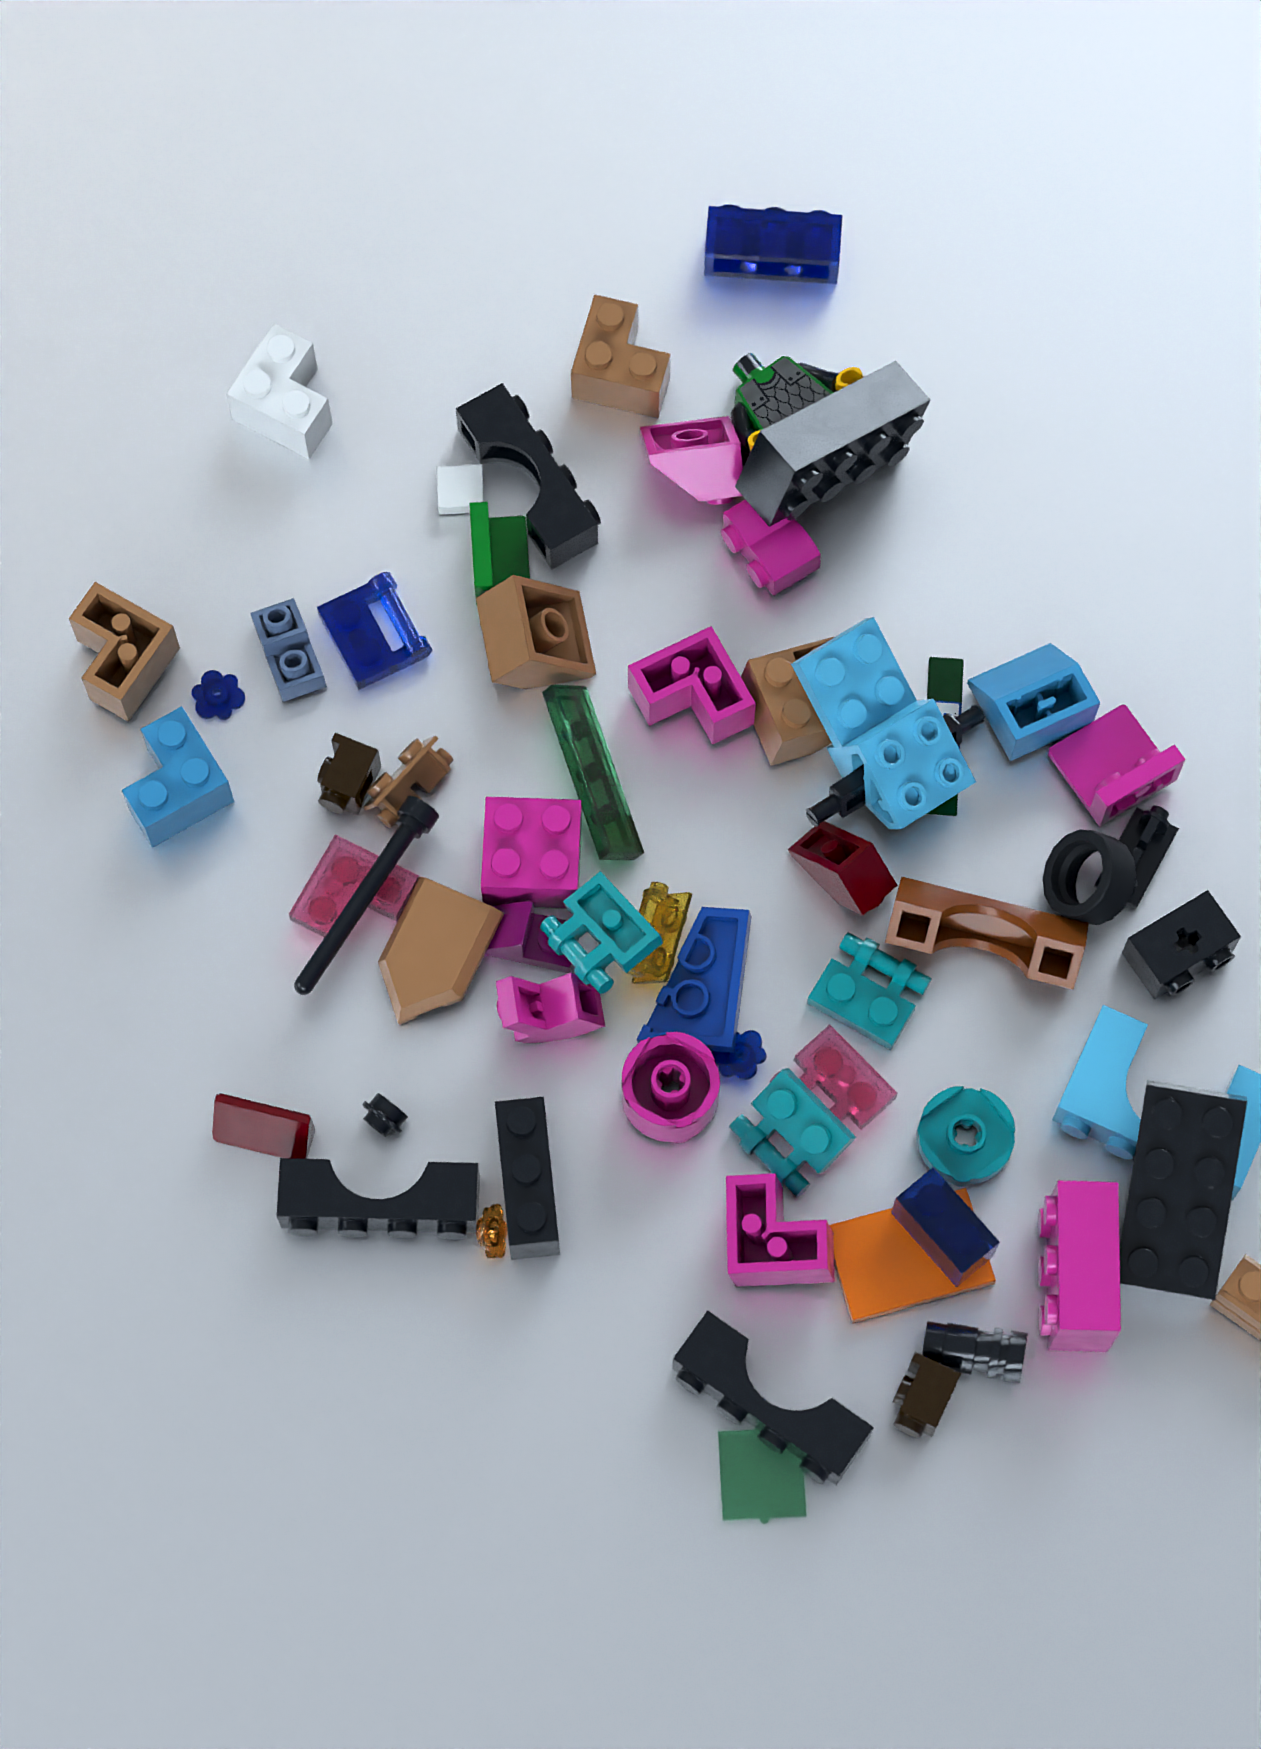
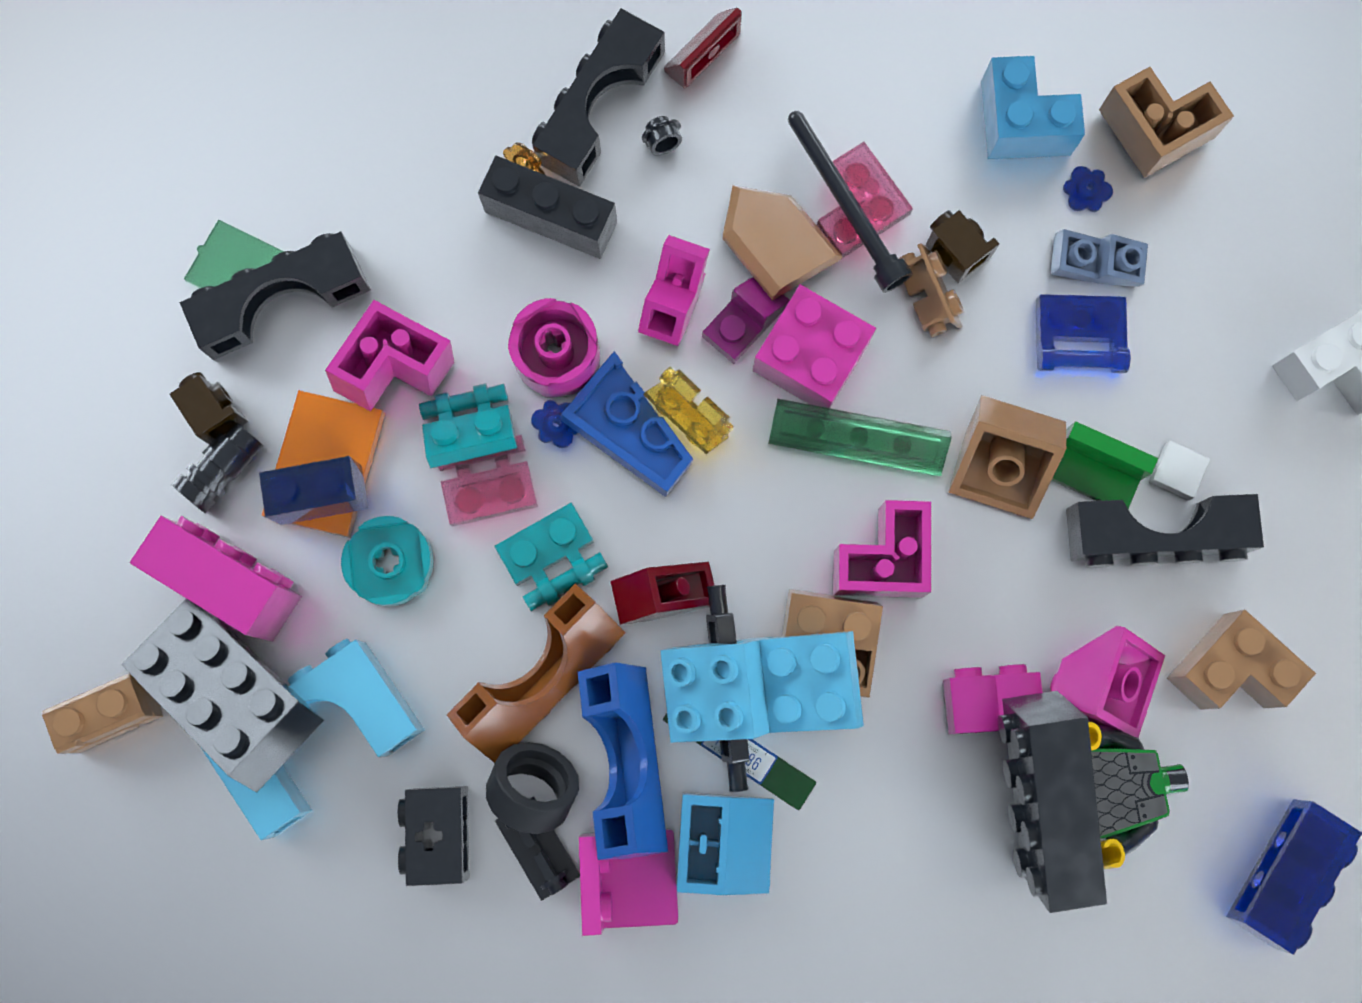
camera: 120 degrees right, 10 degrees up
teal plate [540,871,663,994] -> none
none -> blue arch [578,662,669,860]

